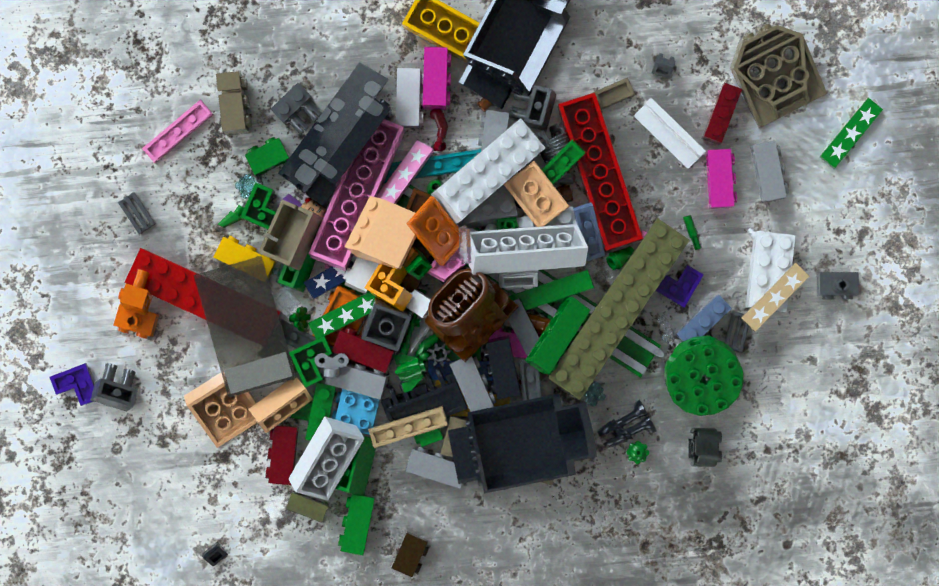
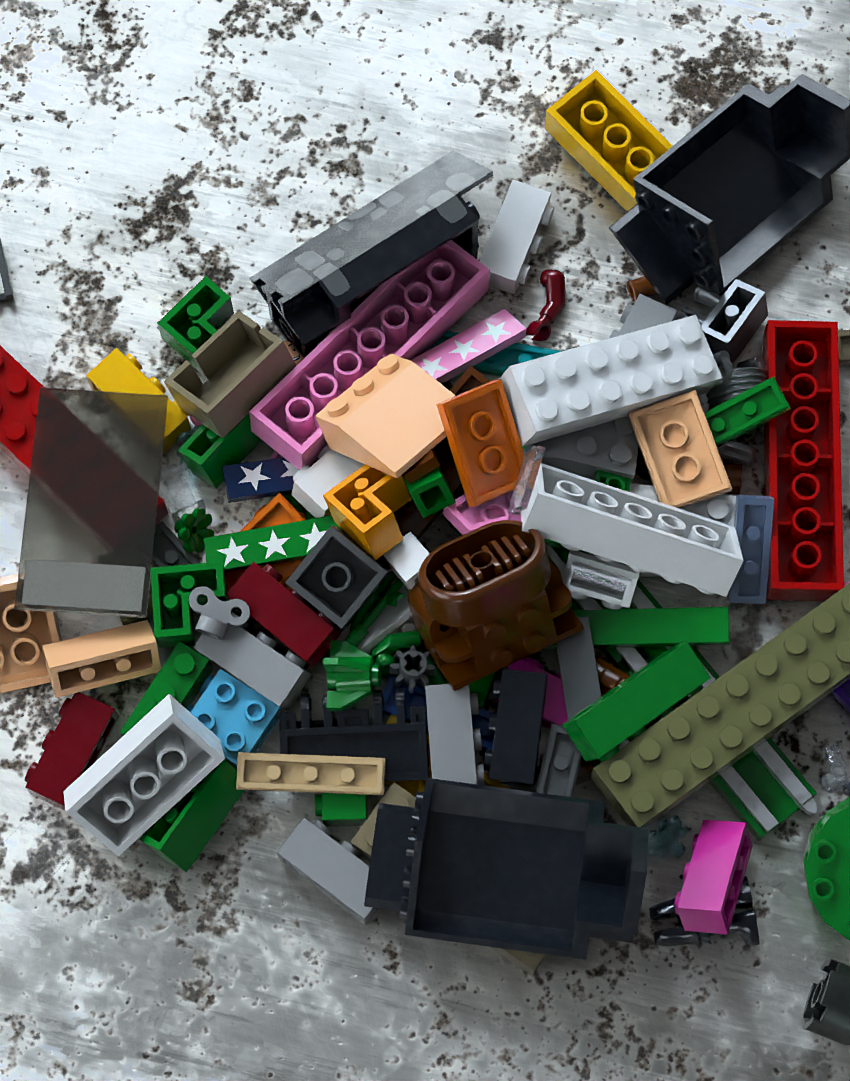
camera: 20 degrees right, 15 degrees down
bright pink tile [142,99,214,163] -> none
dark tan piece [216,71,252,136] -> none
green bar [218,205,244,228] -> none
clear light blue plant [235,174,255,199] -> none
green brick [245,137,289,177] -> none
dark grey brick [271,83,322,135] -> none
olive brick [286,491,329,523] -> none
green tile [291,402,313,421] -> none
green brick [338,494,375,556] -> none
dark brown brick [391,531,430,577] -> none
dark pink brick [423,47,452,110] -> none
green cone [606,246,635,270] -> none
green plant [626,441,650,464] -> none
none -> dark pink brick [674,820,753,935]

